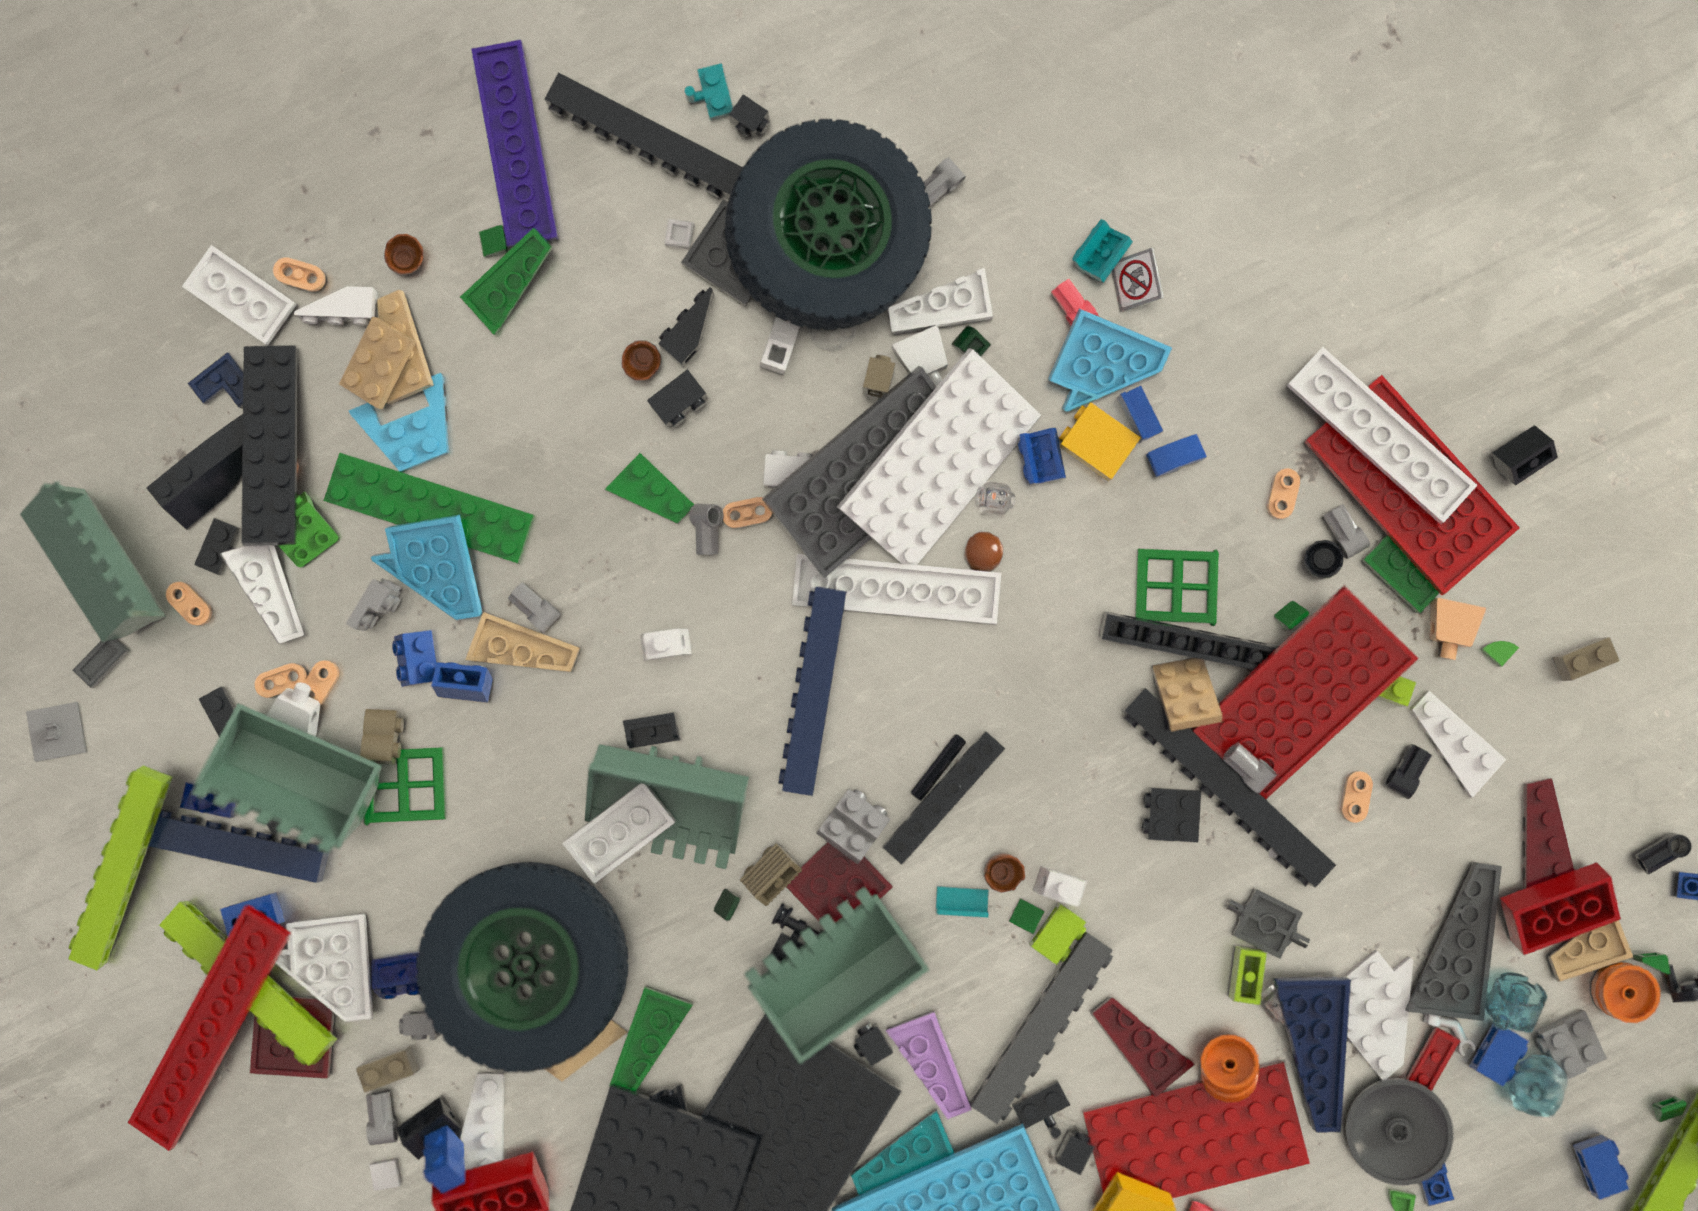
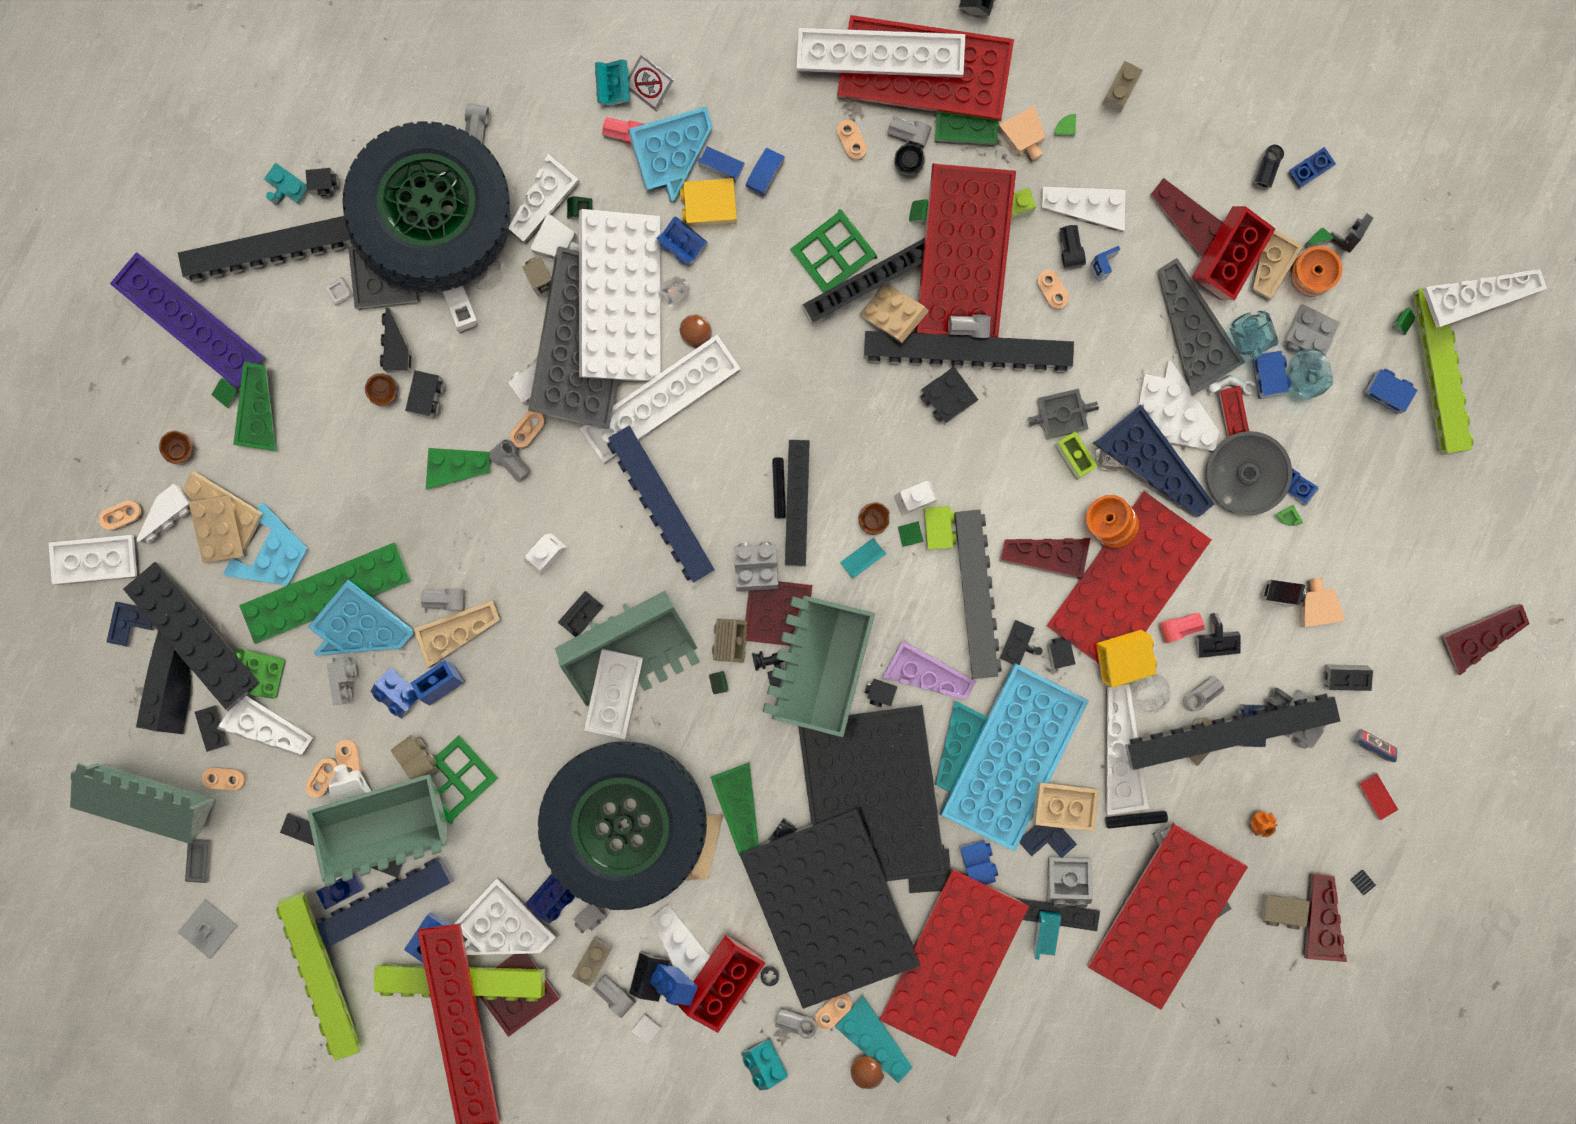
camera: 35 degrees left, 0 degrees up
none -> blue panel [1091,246,1121,281]

